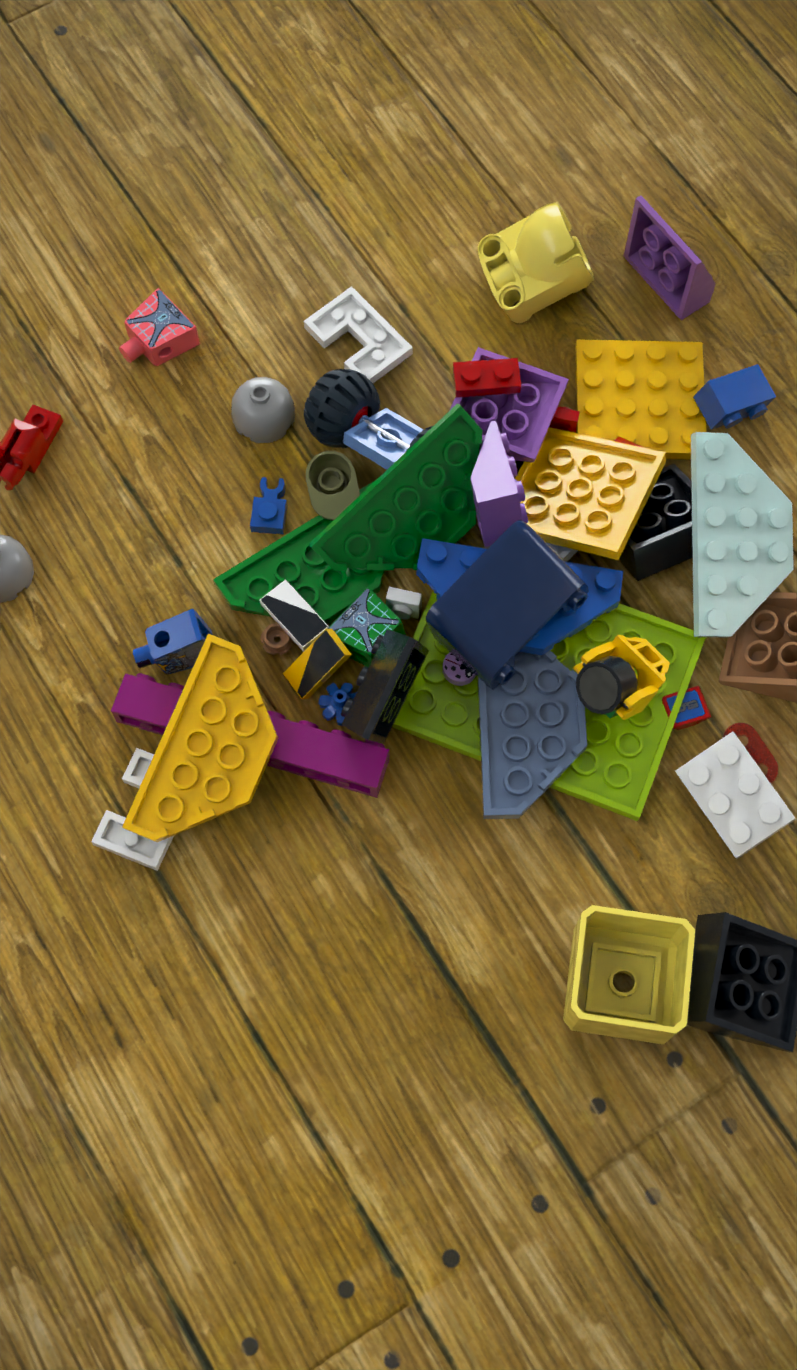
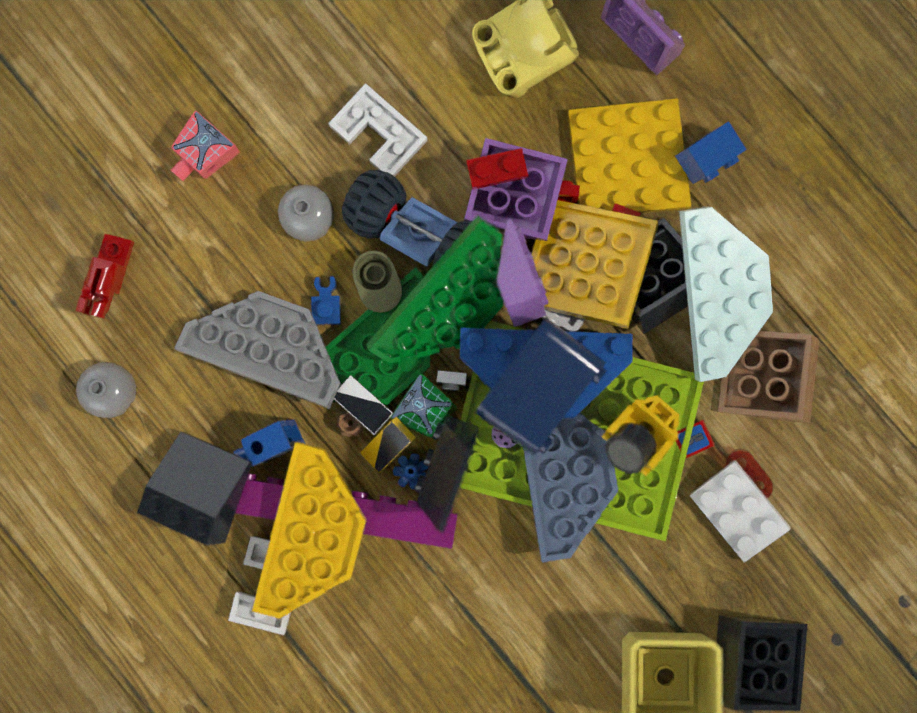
camera: 10 degrees left, 15 degrees up
none -> black slope [137,432,253,546]
none -> light grey plate [174,291,340,409]

